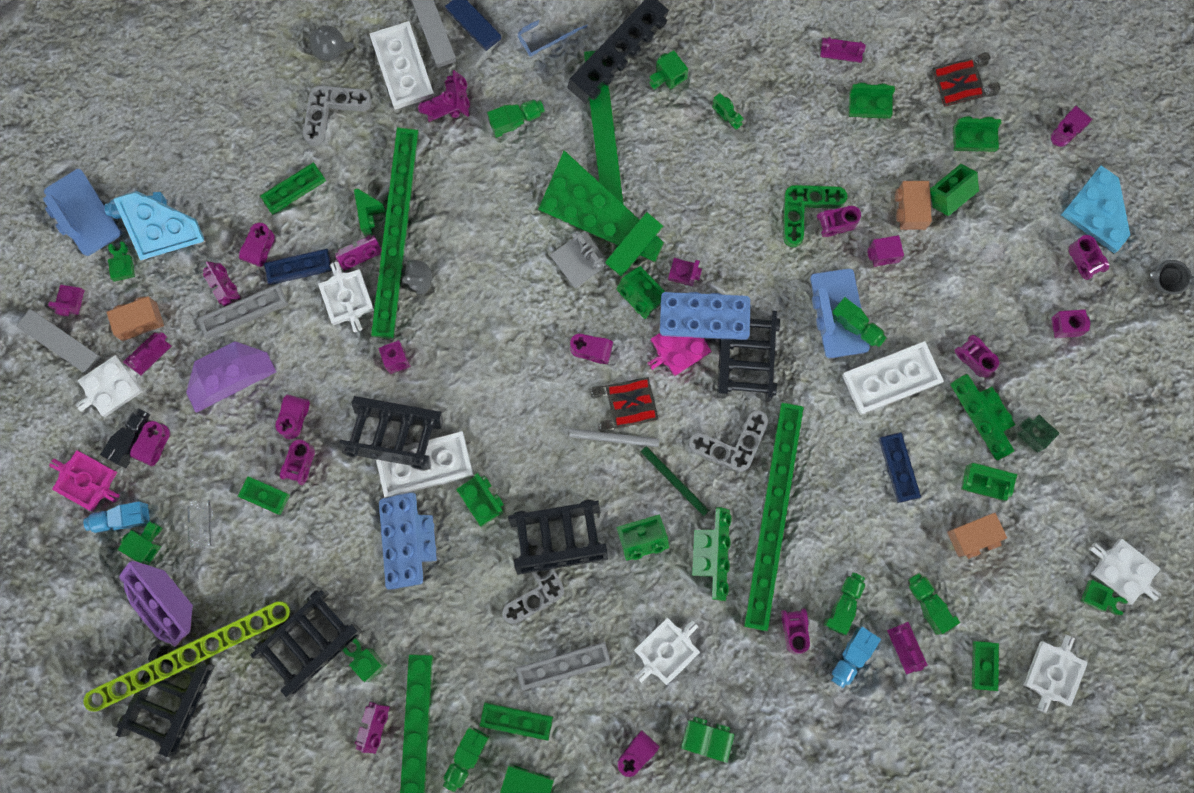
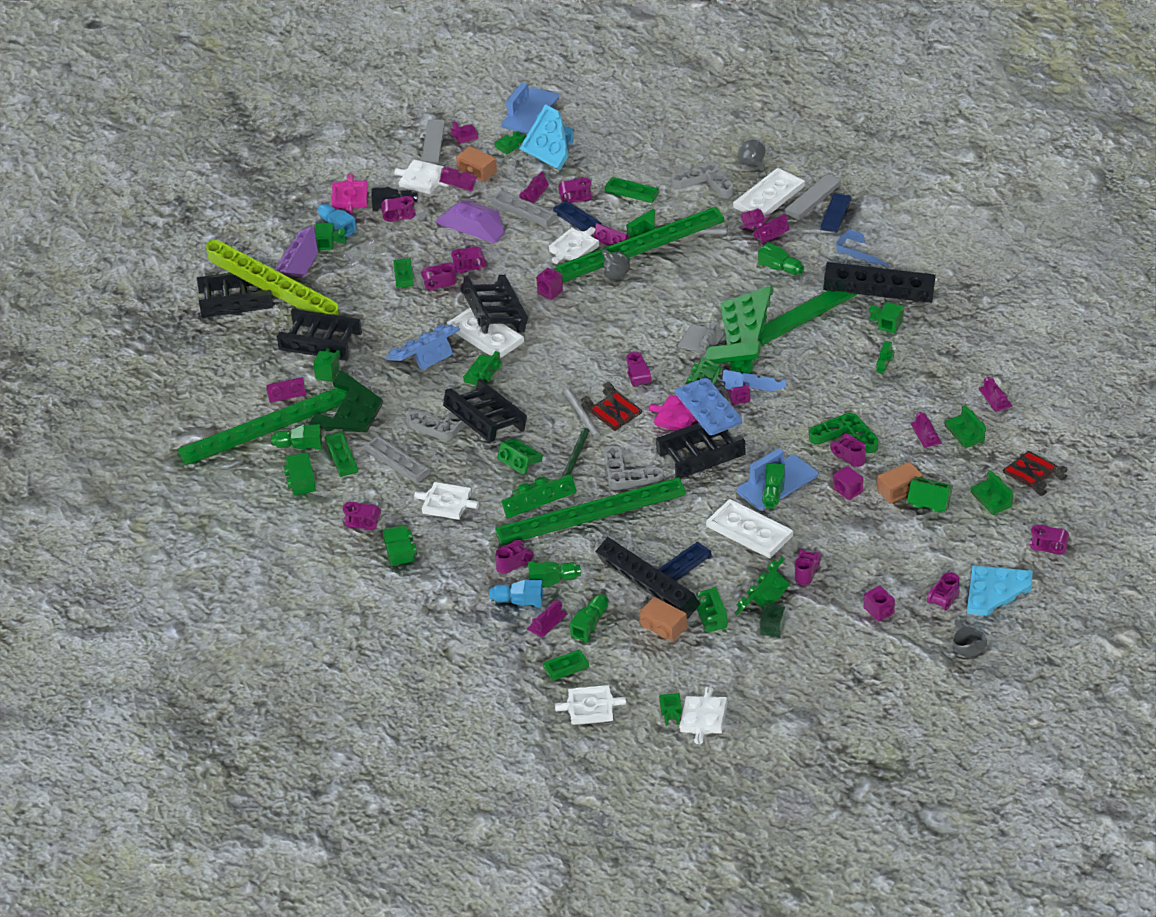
camera: 60 degrees right, 35 degrees down
none -> dark green wing [308,370,383,432]
none -> black brick [595,537,700,619]
none -> medium blue piece [722,368,786,391]
none -> magenta hinge [910,412,942,448]

